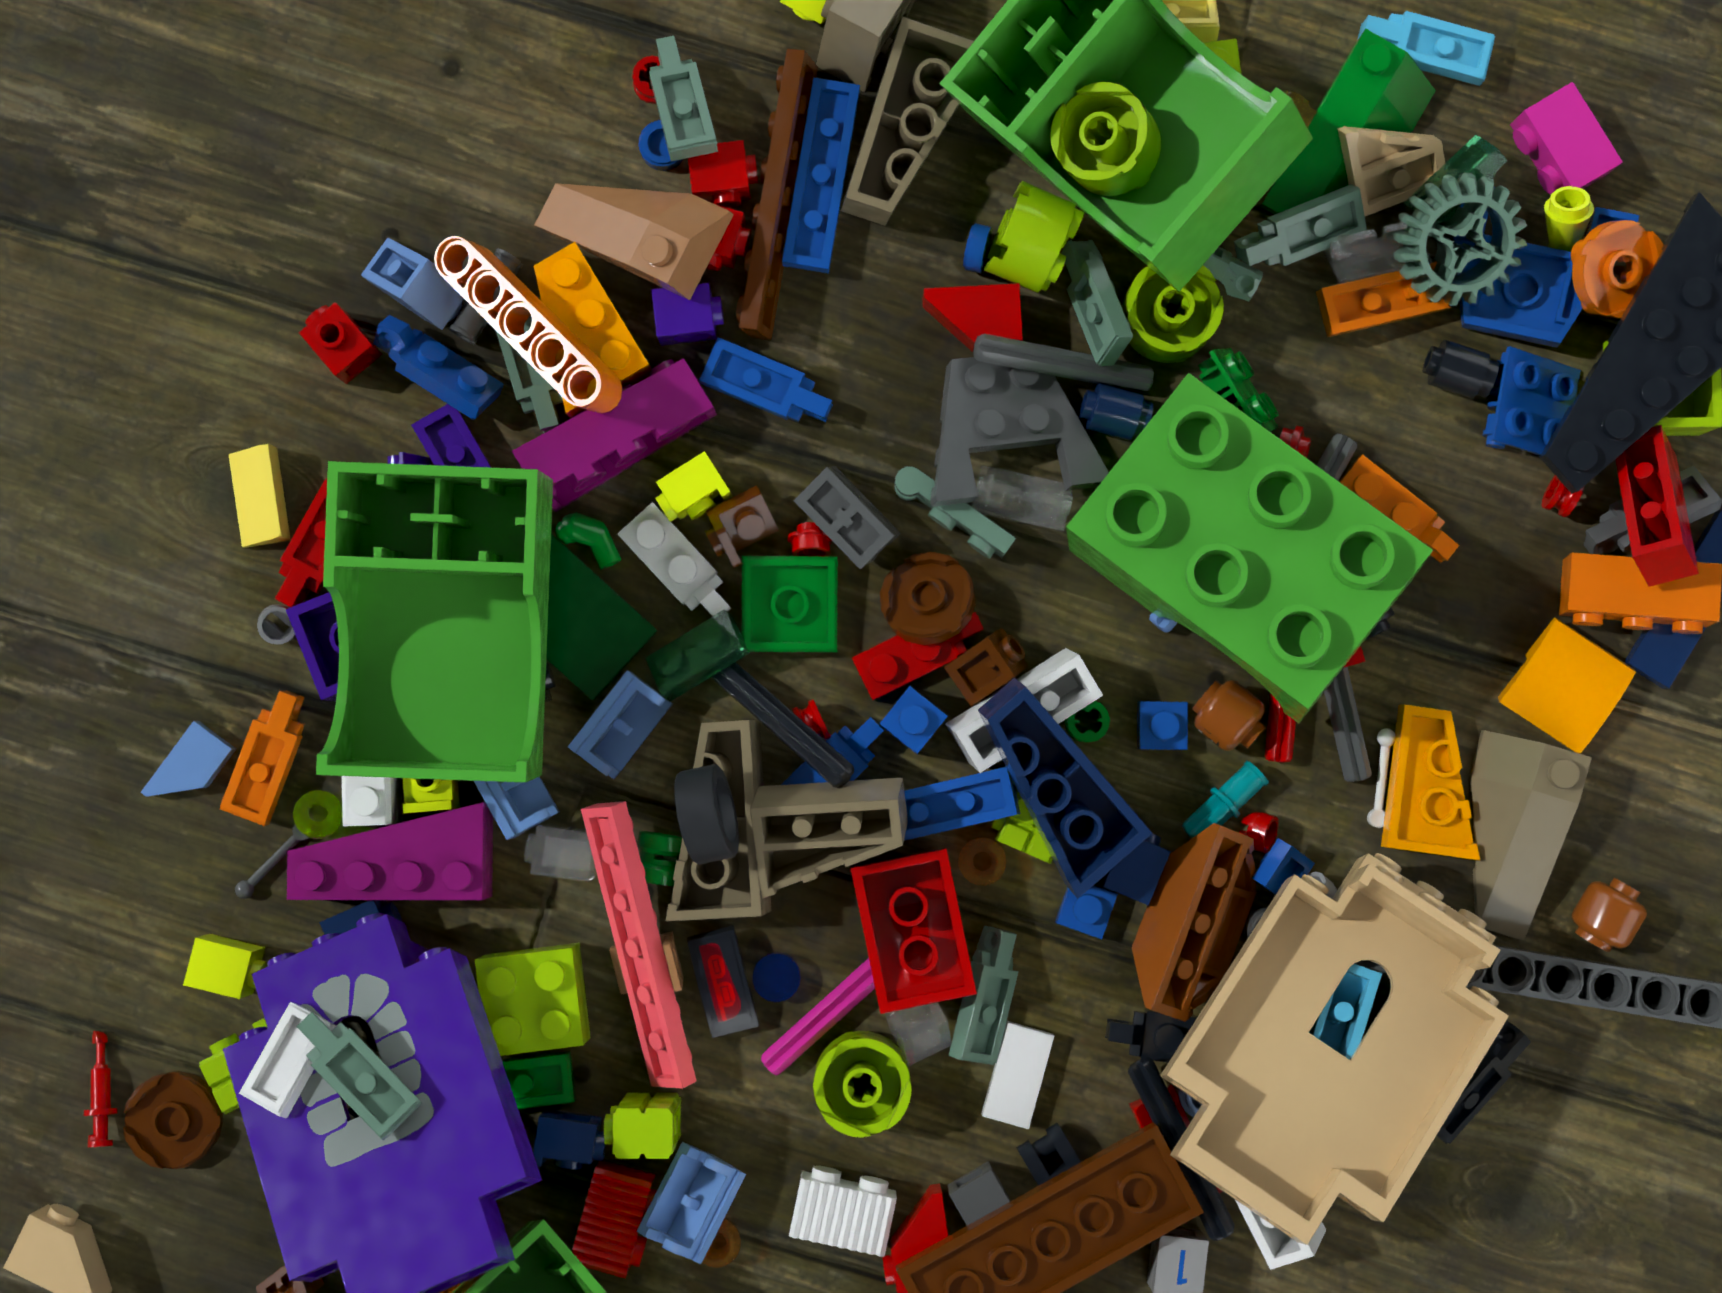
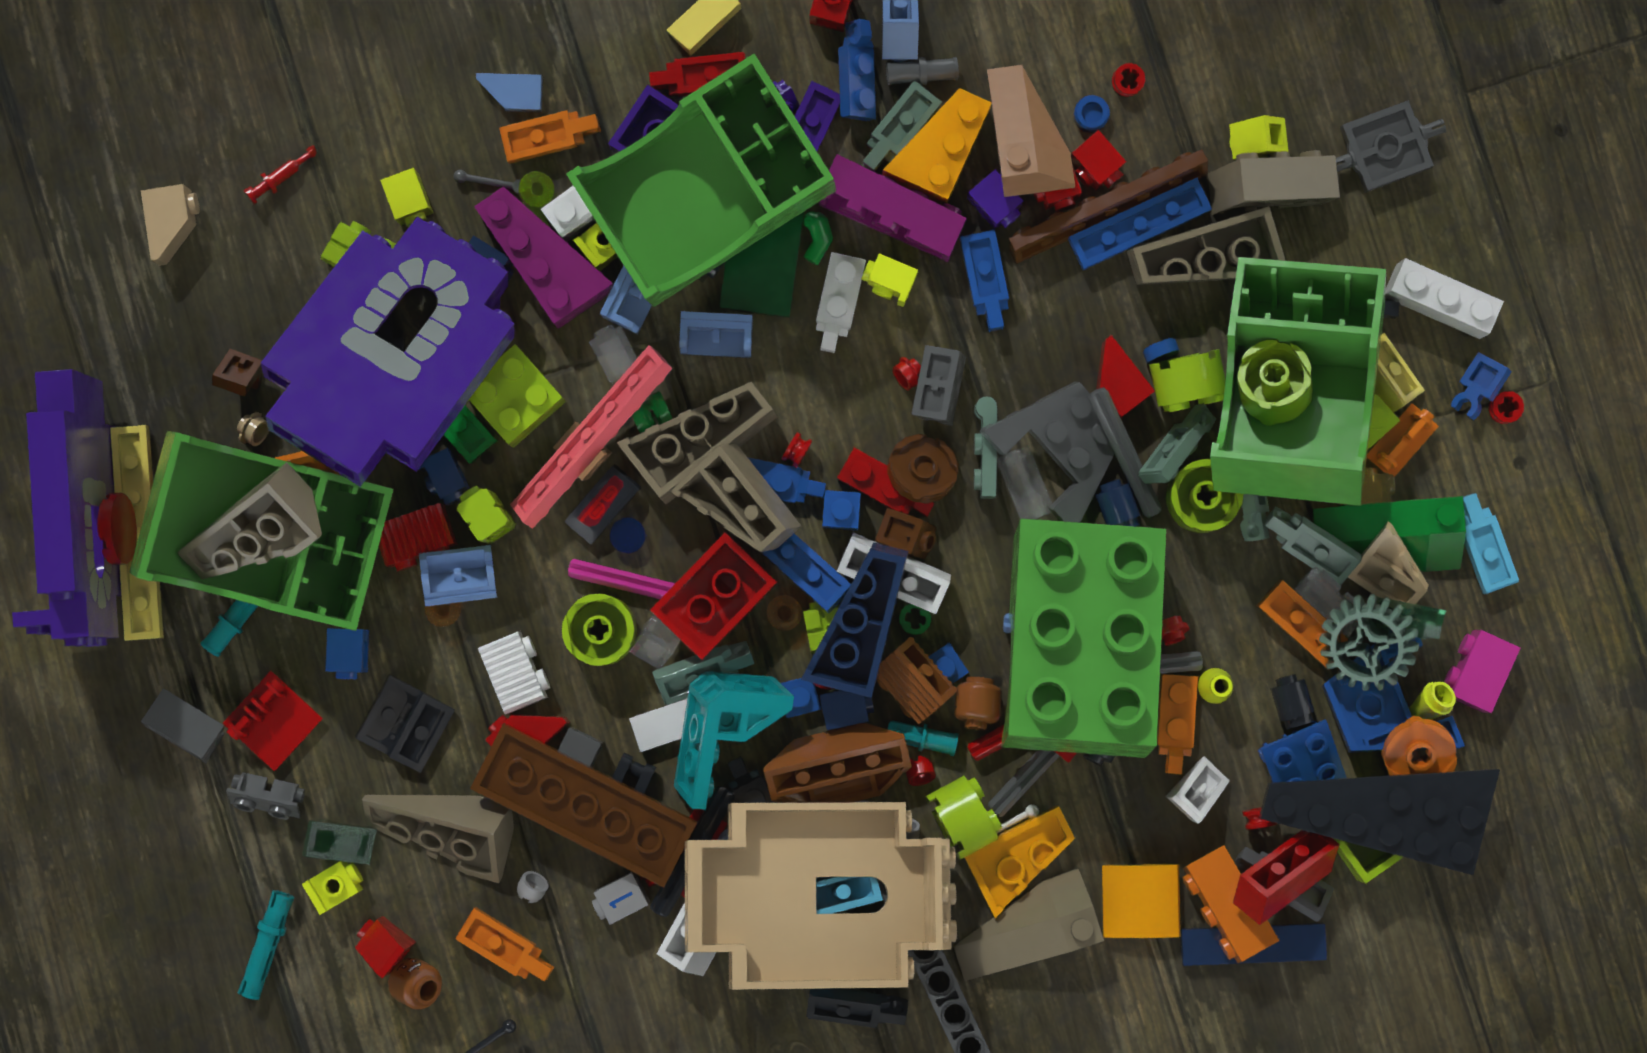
camera: 60 degrees right, 0 degrees up
reddish brown tile [123,1071,224,1169] -> none
white tile [239,1002,337,1118] -> none
light grey hinge [257,604,295,645] -> none
sand green hinge [296,1012,422,1140] -> none
orange beam [434,236,622,413] -> none
clear green plate [645,609,749,702] -> none
sand green hinge [649,36,718,162] -> none
black tyre [674,764,739,864] -> none
reddish brown bracket [705,485,779,568] -> none
black axle [706,653,854,788] -> none
green plate [741,556,838,652] -> none
green hinge [1198,348,1279,432] -> none
blue plate [1252,838,1315,895] -> none
dark orange head [1571,877,1647,953] -> none
none -> teal bracket [674,671,794,810]
none -> dark orange brick [877,637,957,725]
none -> lime brick [925,776,1002,860]
none -> white slope [1166,757,1230,823]
none -> neon yellow cone [1198,668,1233,704]
none -> orange hinge [1367,403,1439,479]

